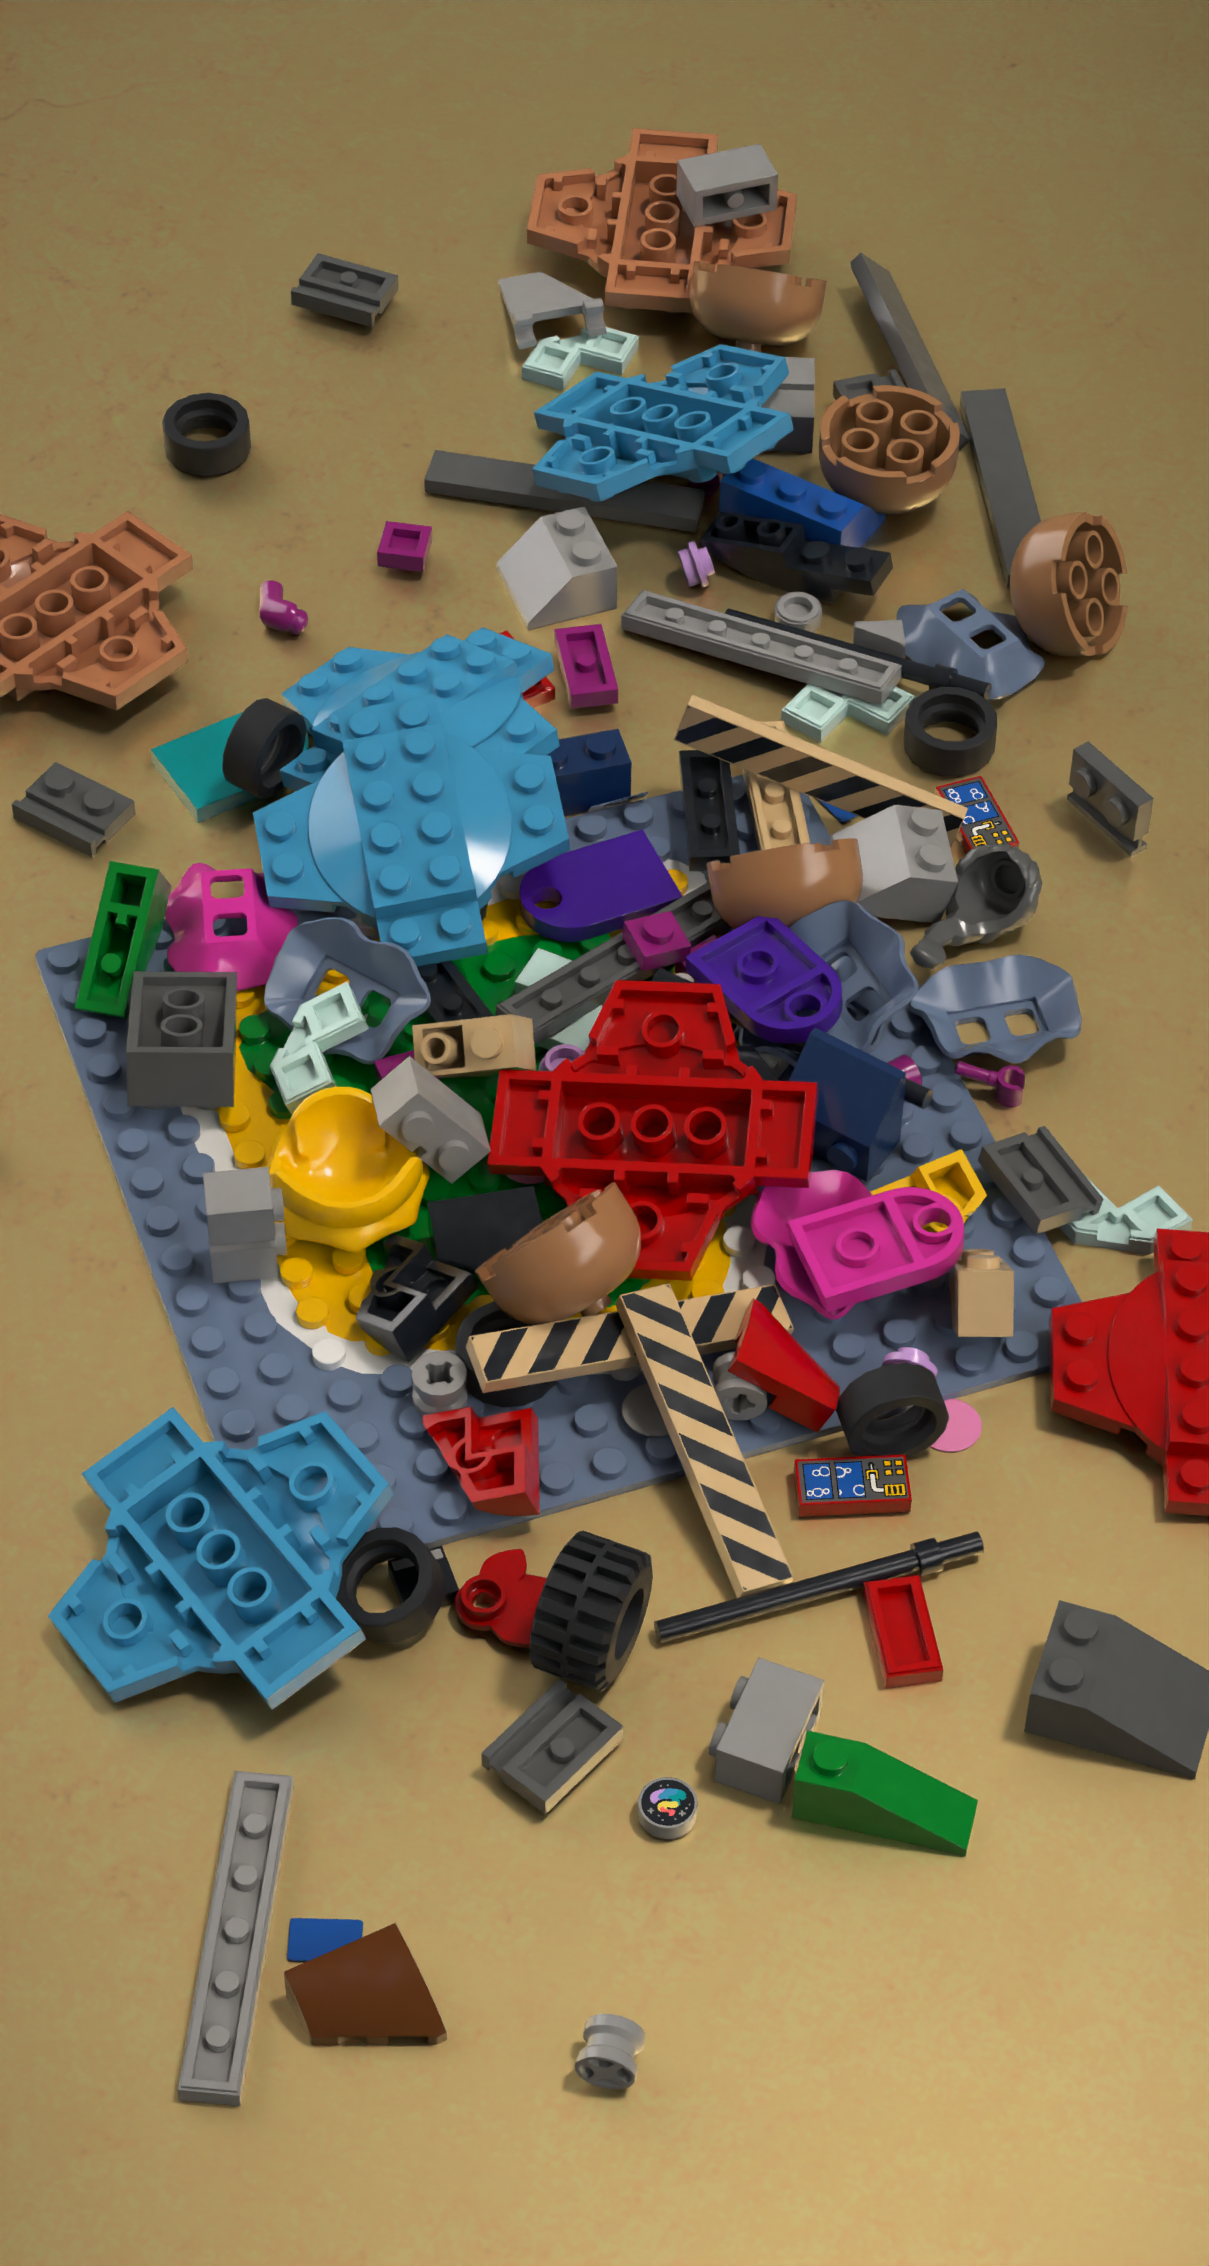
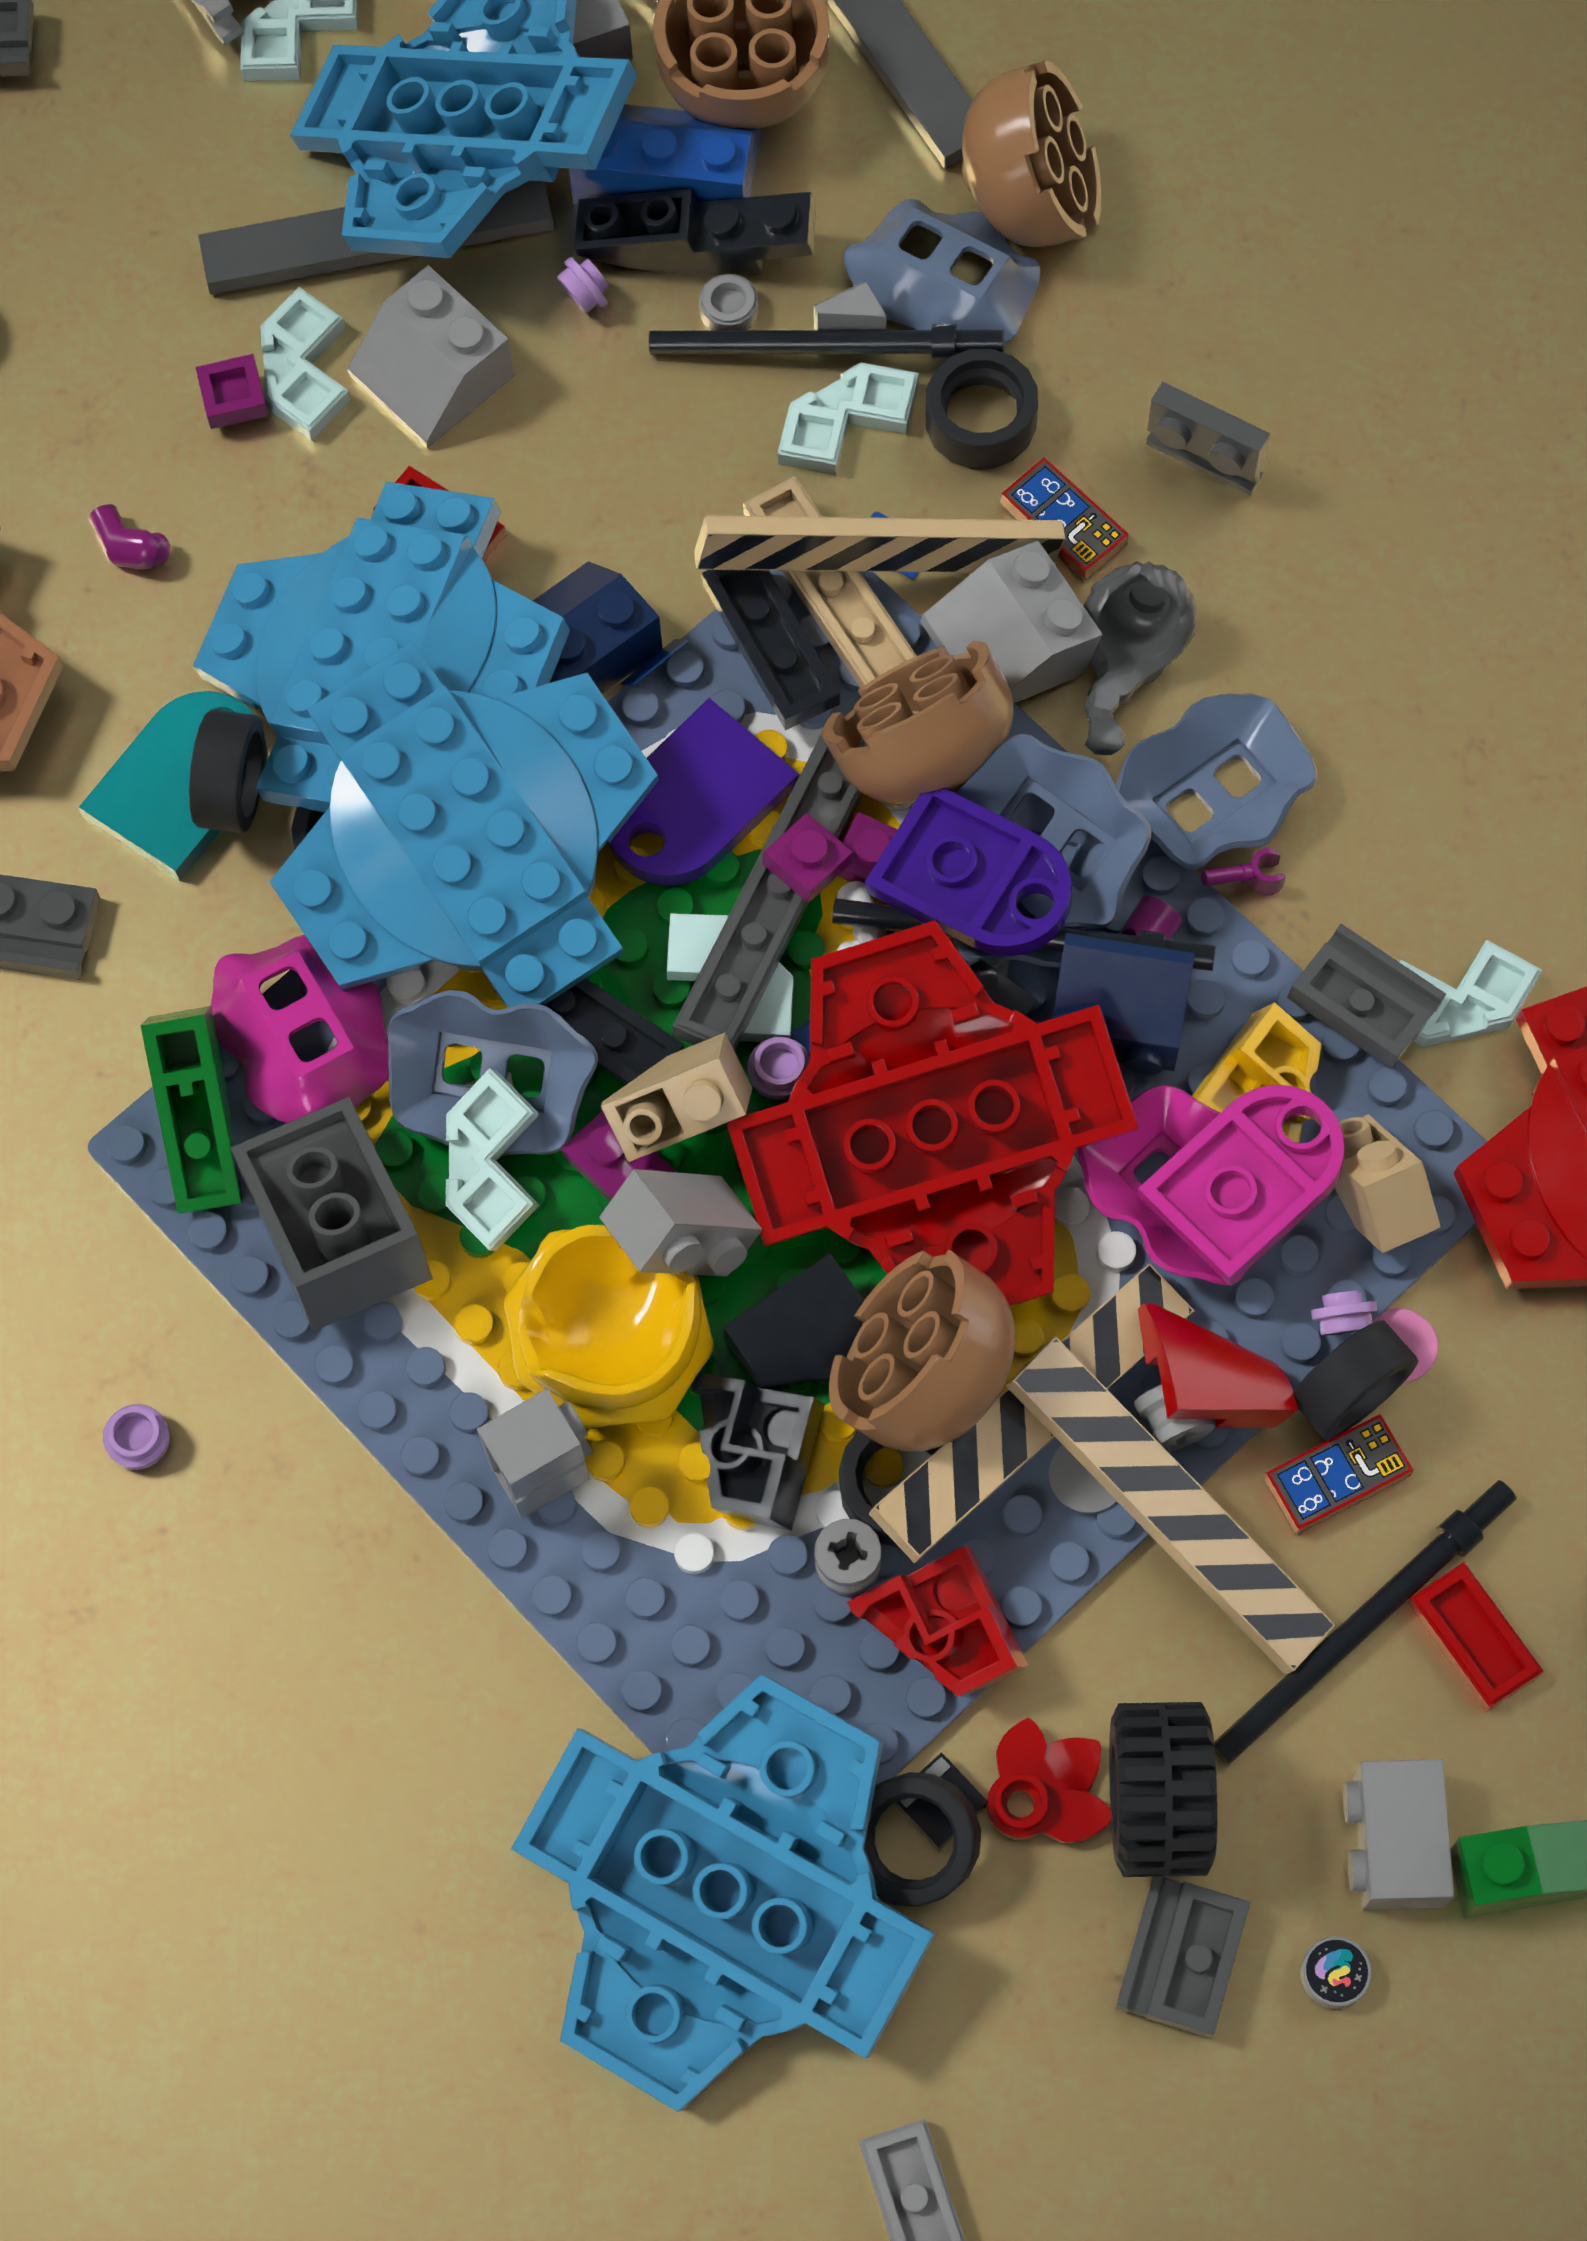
camera: 20 degrees left, 20 degrees up
magenta plate [554,624,618,709] -> none
light grey tile [621,590,902,705] -> none
none -> light aqua tile [260,287,351,441]

